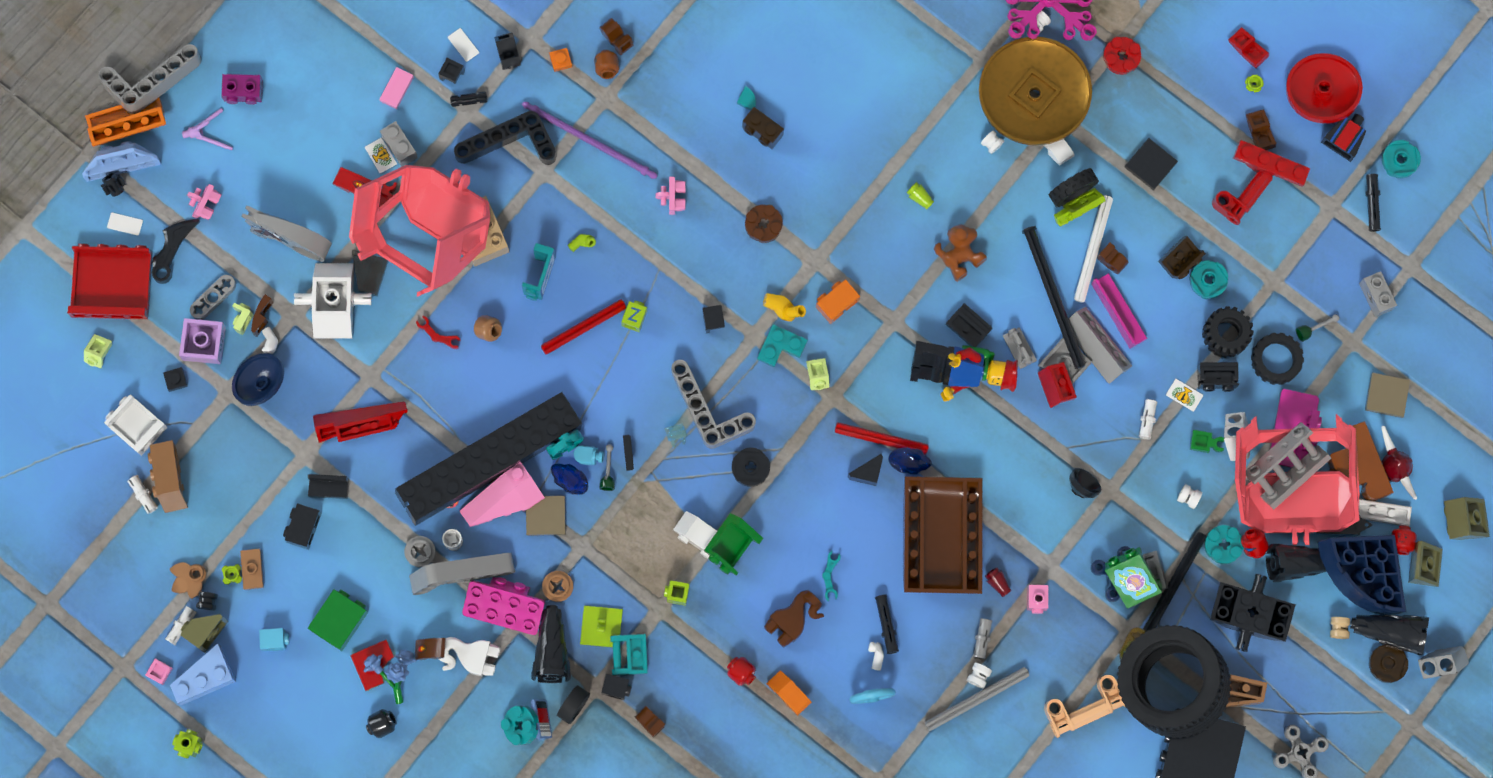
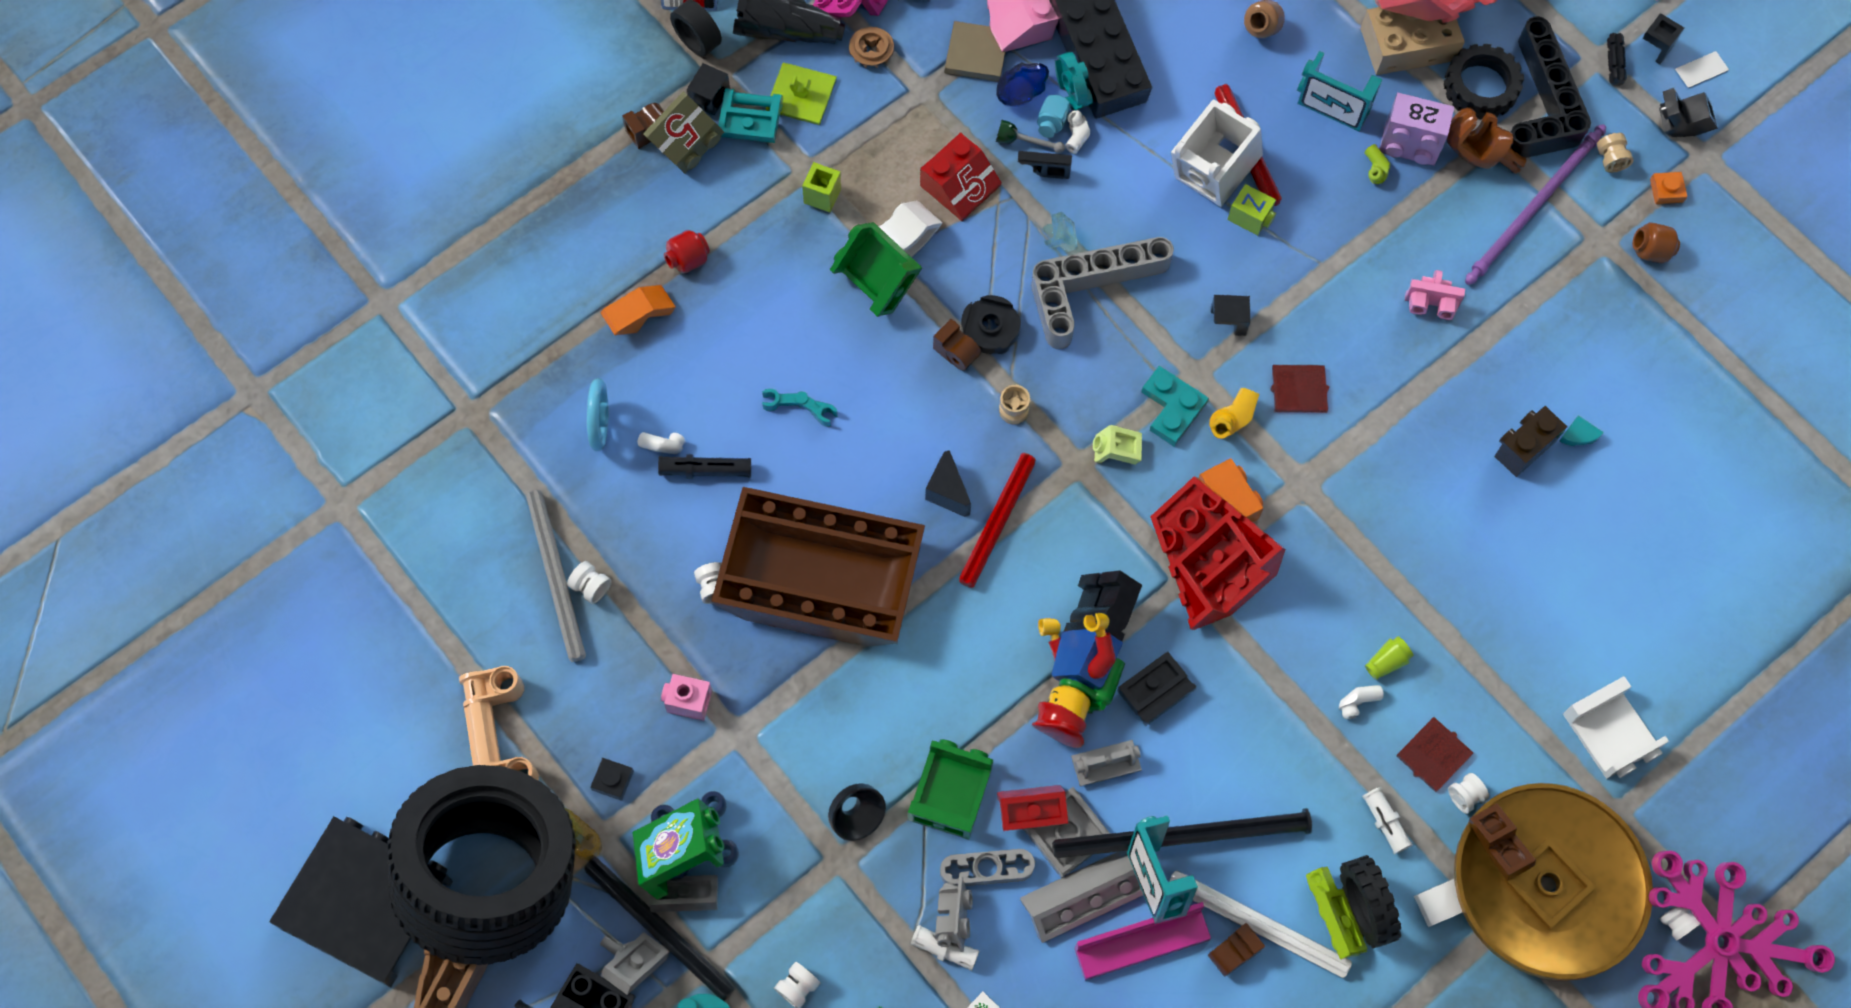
camera: 105 degrees right, 10 degrees down
reddish brown leg [599,18,634,56] -> none
reddish brown plate [745,205,783,243] -> none
reddish brown hips [764,590,824,647] -> none
clear blue arm [888,447,932,474] -> none
dark orange animal [934,224,987,282] -> none
light grey pin [973,618,992,659] -> none
dark red cone [985,567,1012,597] -> none
none -> black plate [590,758,634,801]
none -> light grey plate [600,933,670,995]
none -> olive slope [643,91,724,174]
none -> white wheel [694,562,721,604]
none -> green panel [908,739,993,840]
none -> red slope [920,132,1002,221]
none -> reddish brown leg [933,318,981,371]
none -> light grey hinge [935,877,973,952]
none -> light grey beam [940,849,1035,886]
none -> tan wheel [999,385,1031,424]
none -> white arm [1065,110,1090,154]
none -> teal panel [1127,815,1198,924]
none -> red wedge [1150,476,1286,630]
none -> white container [1171,99,1263,207]
none -> clear red piece [1270,365,1329,413]
none -> white arm [1339,685,1384,719]
none -> white pin [1362,787,1413,855]
none -> lavender brick [1379,92,1454,166]
none -> clear red piece [1396,717,1473,792]
none -> black tyre [1444,44,1524,119]
none -> dark orange piece [1446,108,1527,174]
none -> reddish brown slope [1469,803,1536,881]
none -> white panel [1563,676,1669,779]
none -> tan wheel [1597,133,1633,173]

